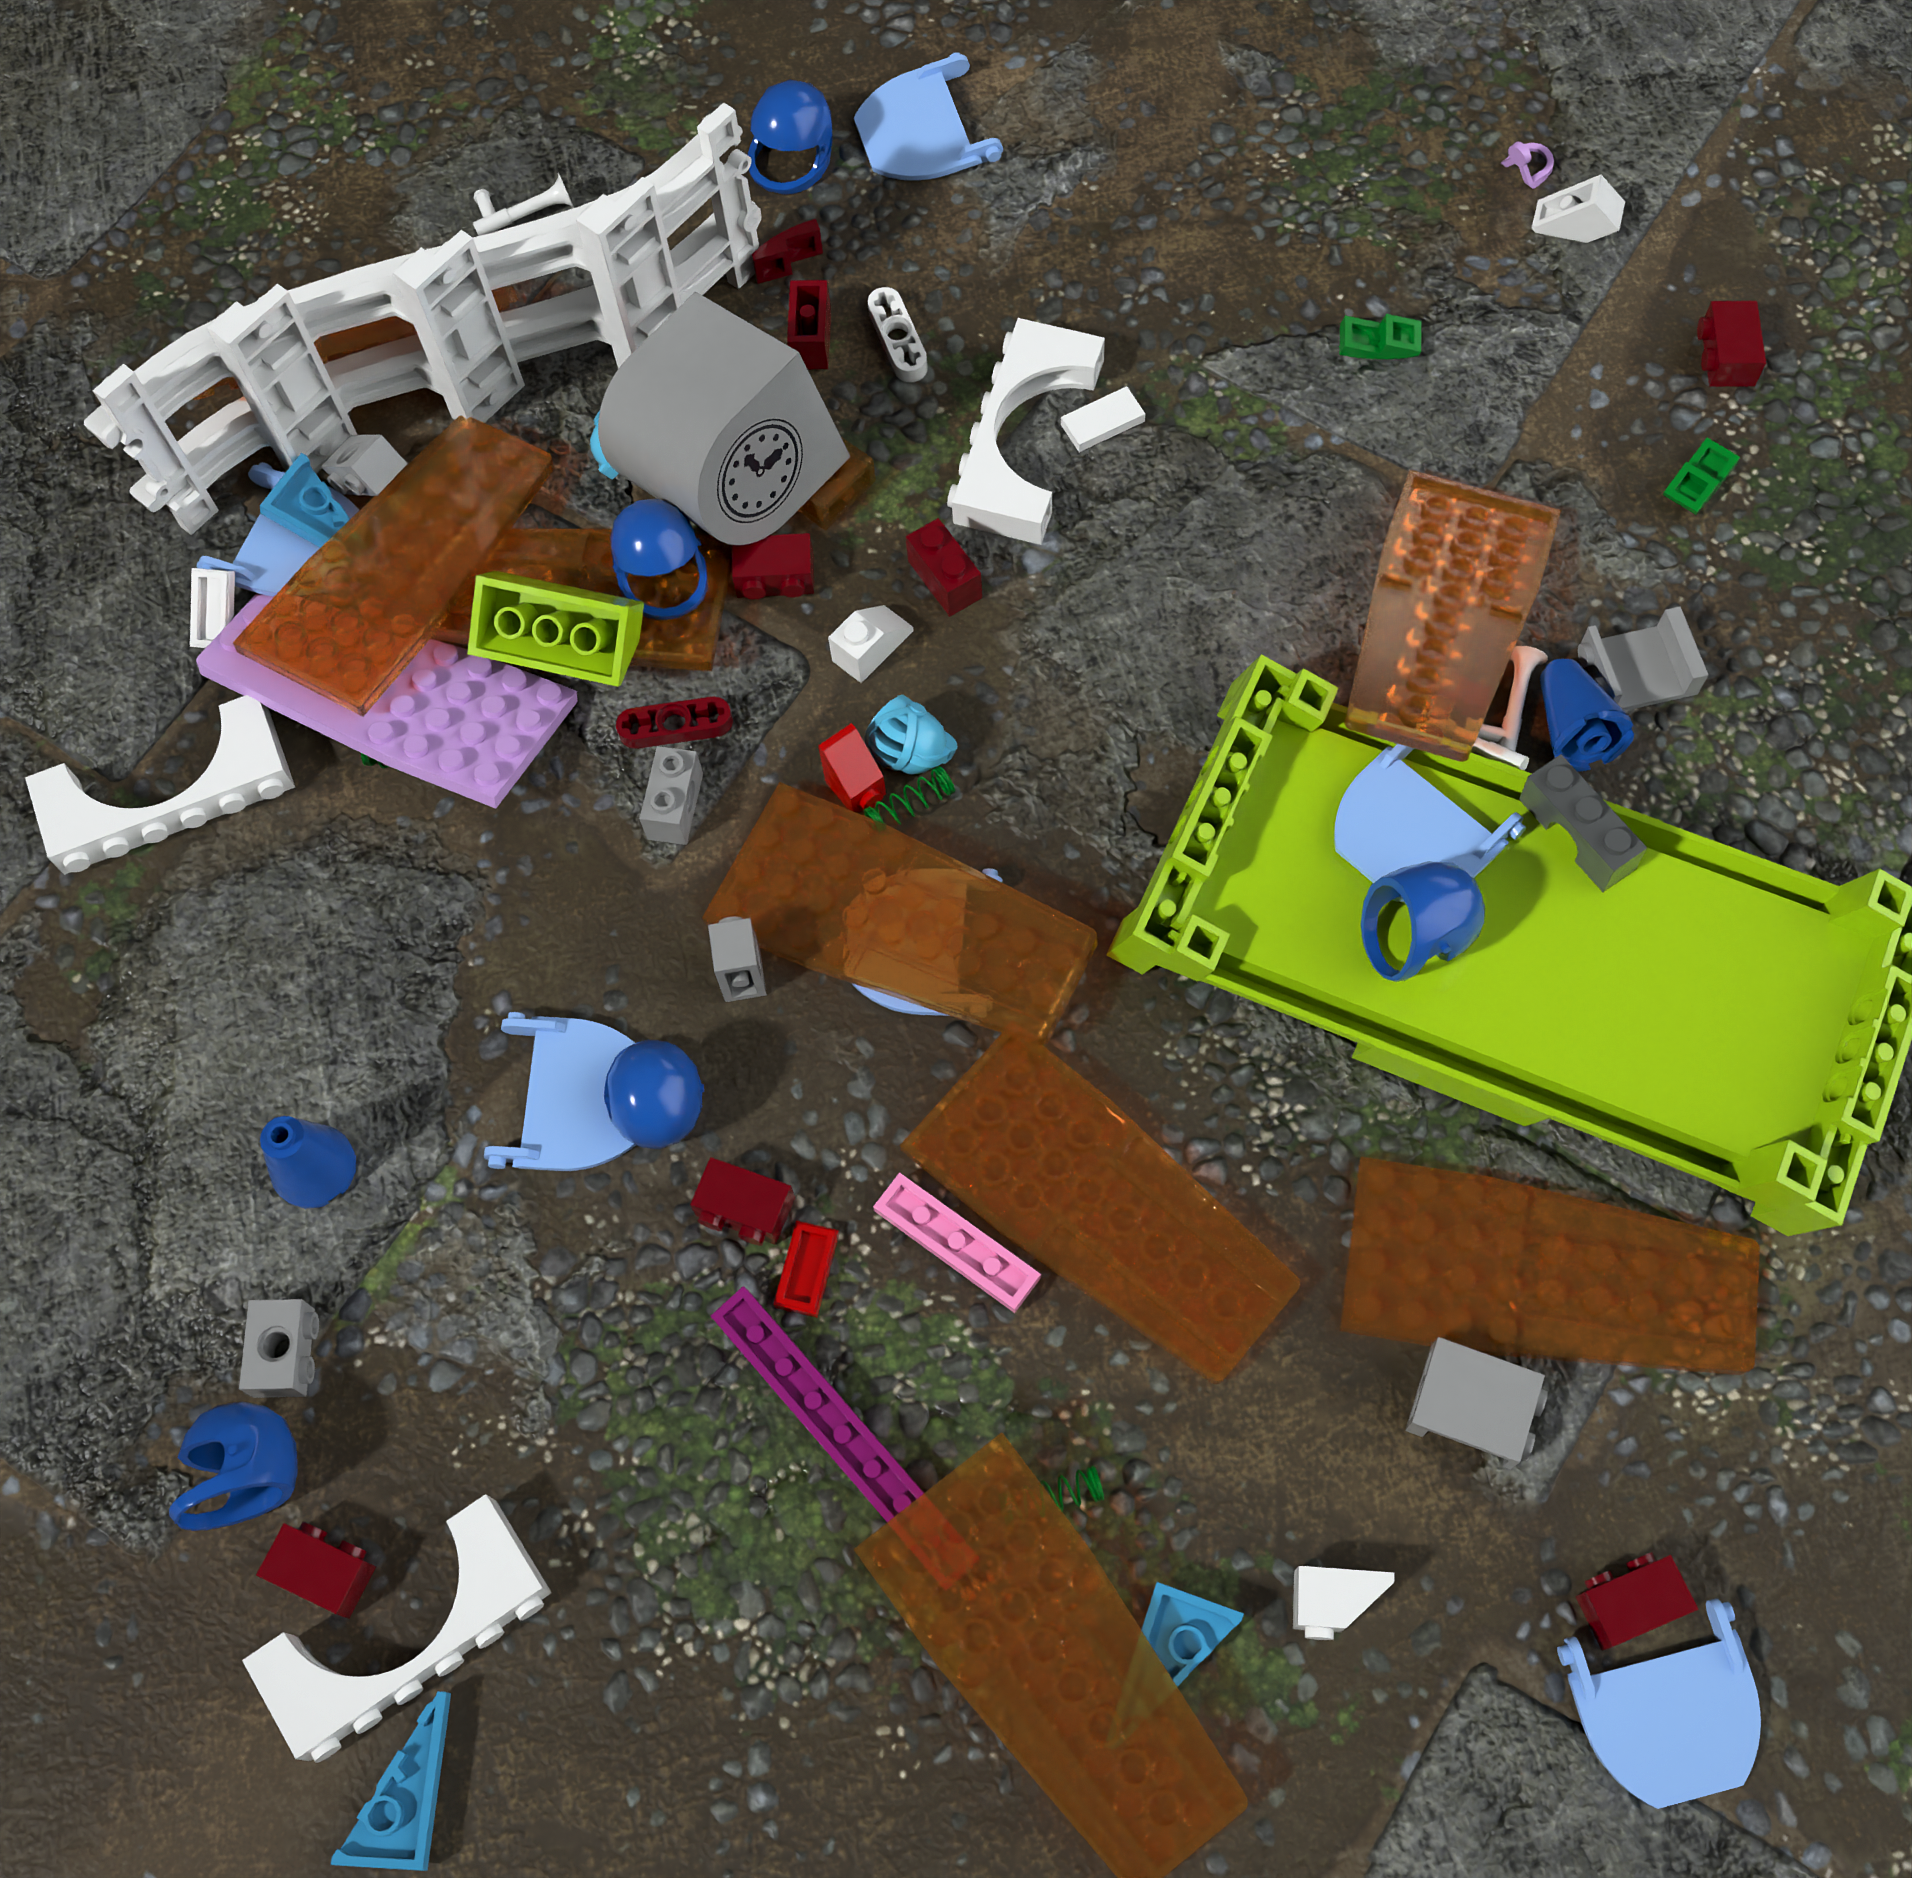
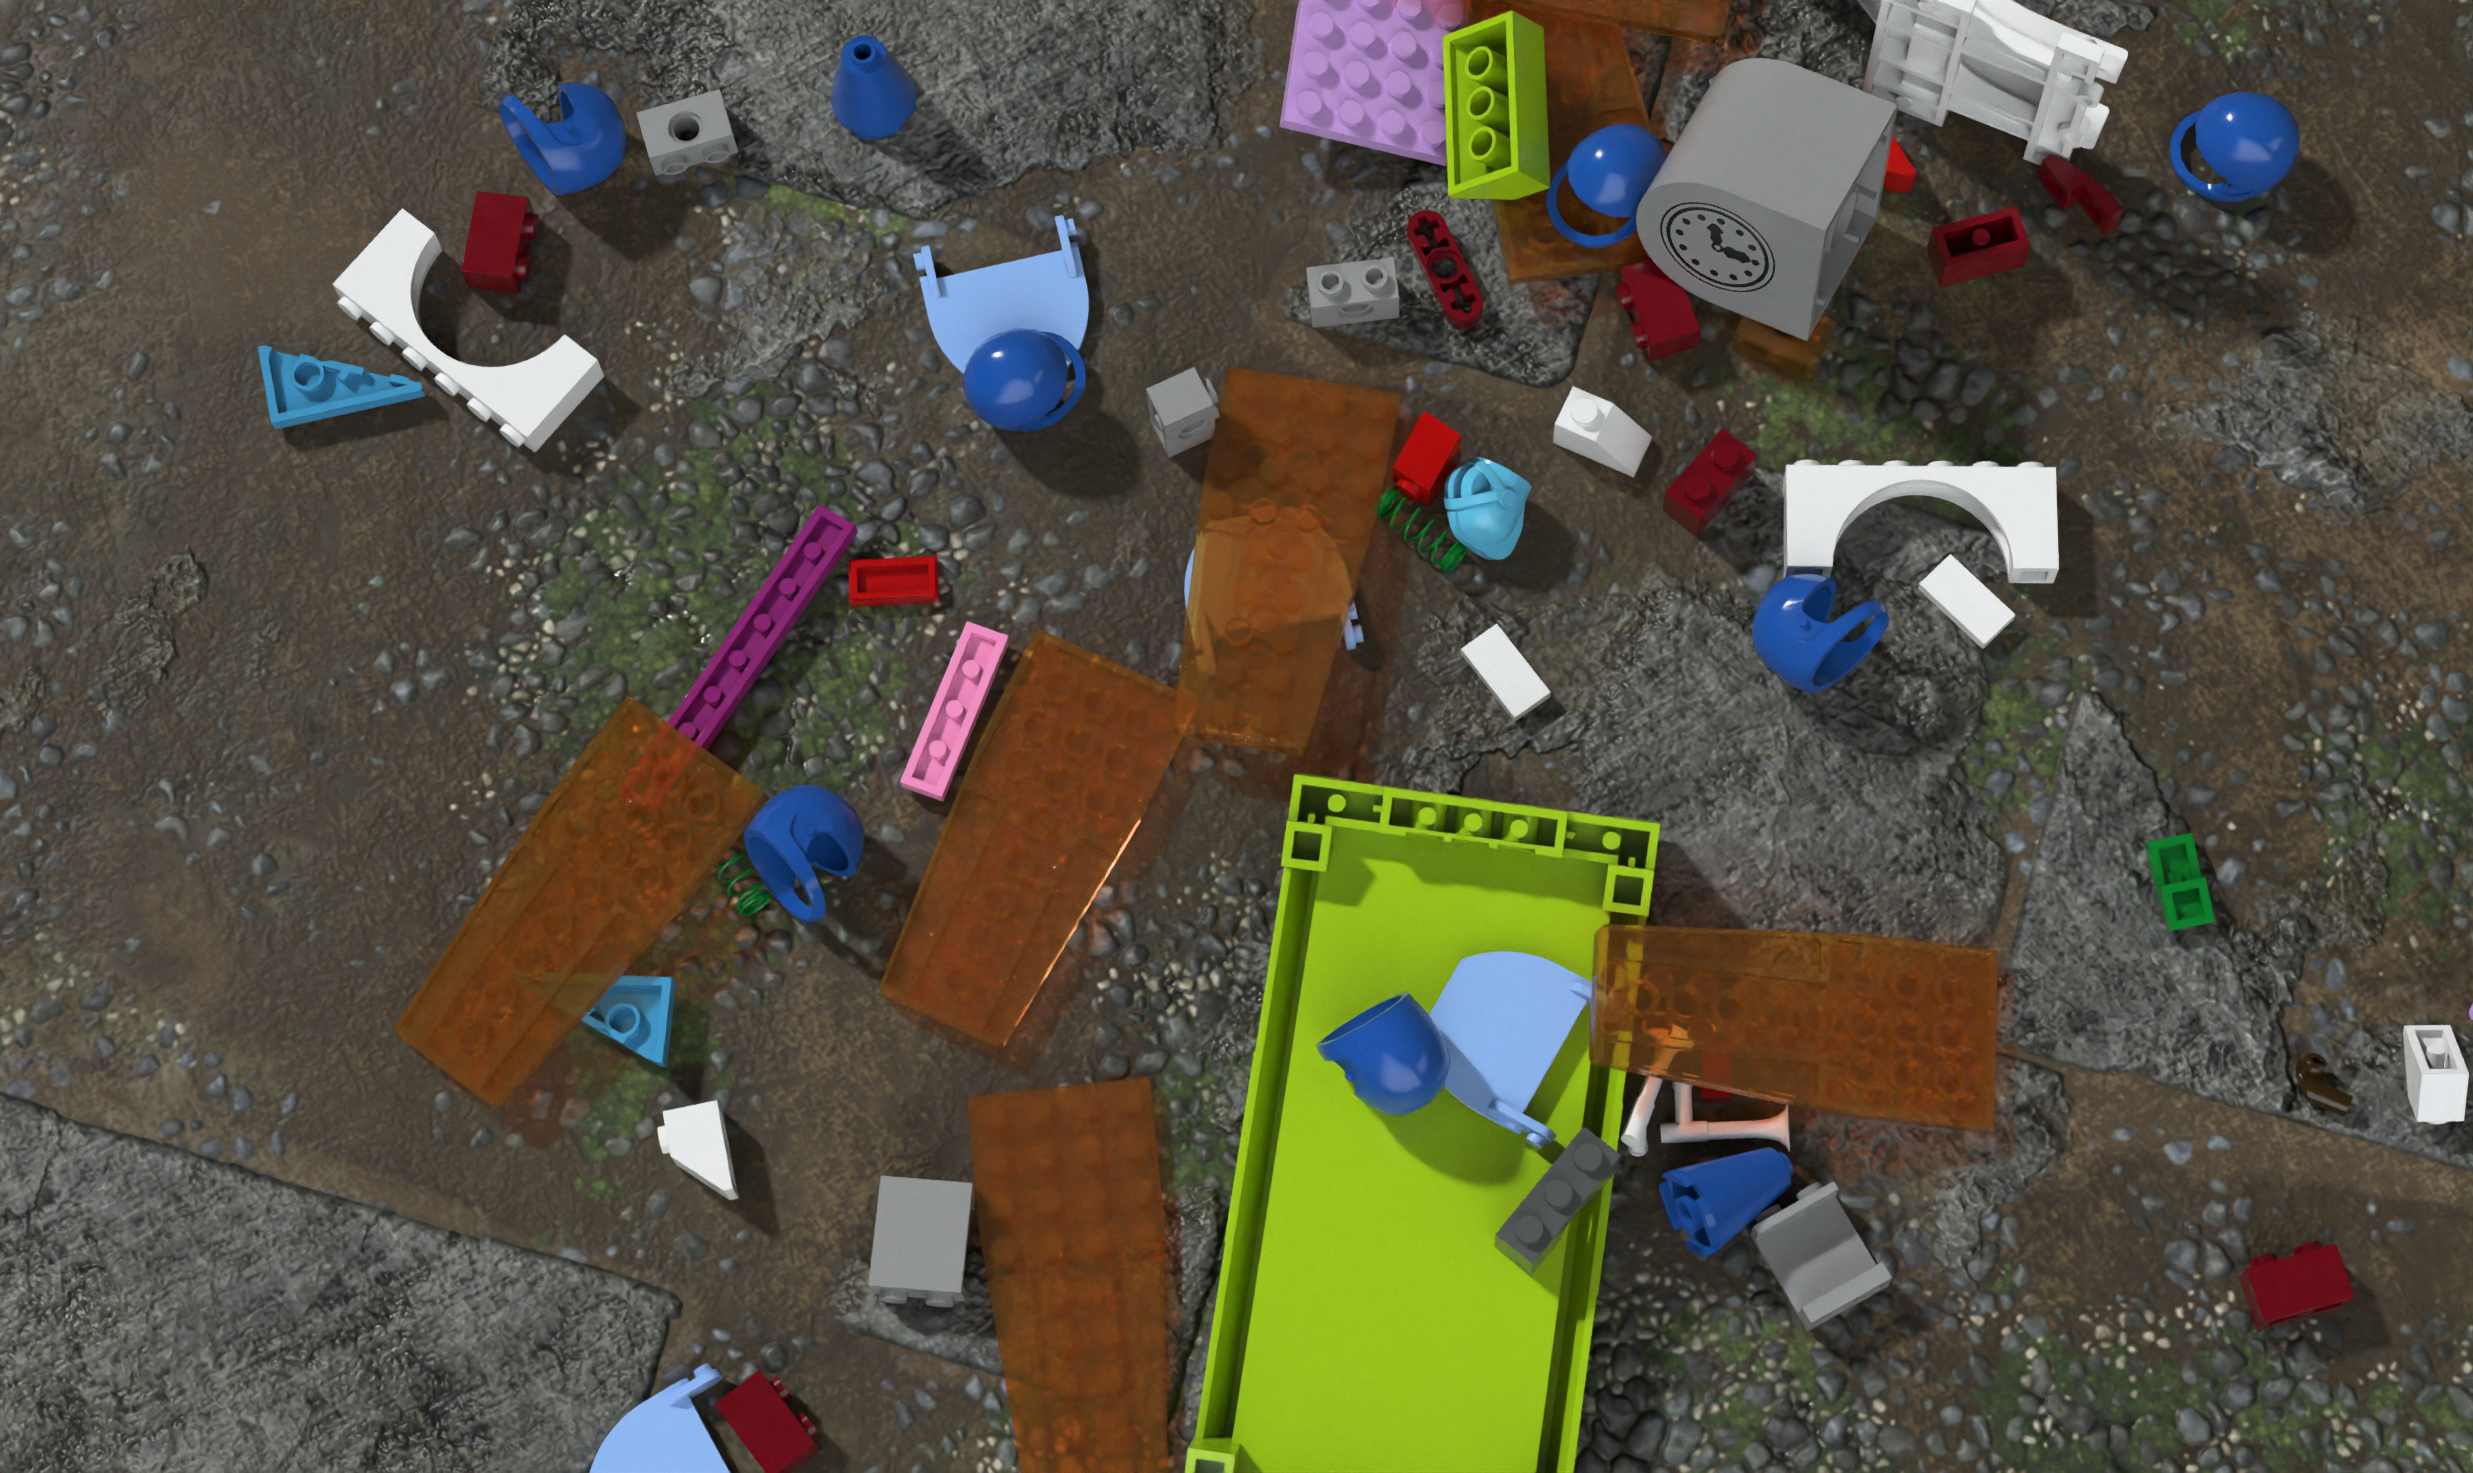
camera: 75 degrees right, 5 degrees up
dark red brick [690,1157,796,1246] -> none
light blue piece [854,52,1003,180] -> none
white beam [868,287,927,382] -> none
green slope [1663,438,1740,515] -> none
none -> blue piece [743,784,865,923]
none -> white tile [1461,624,1551,722]
none -> blue piece [1752,574,1890,693]
none -> dark brown arm [2295,1053,2353,1117]

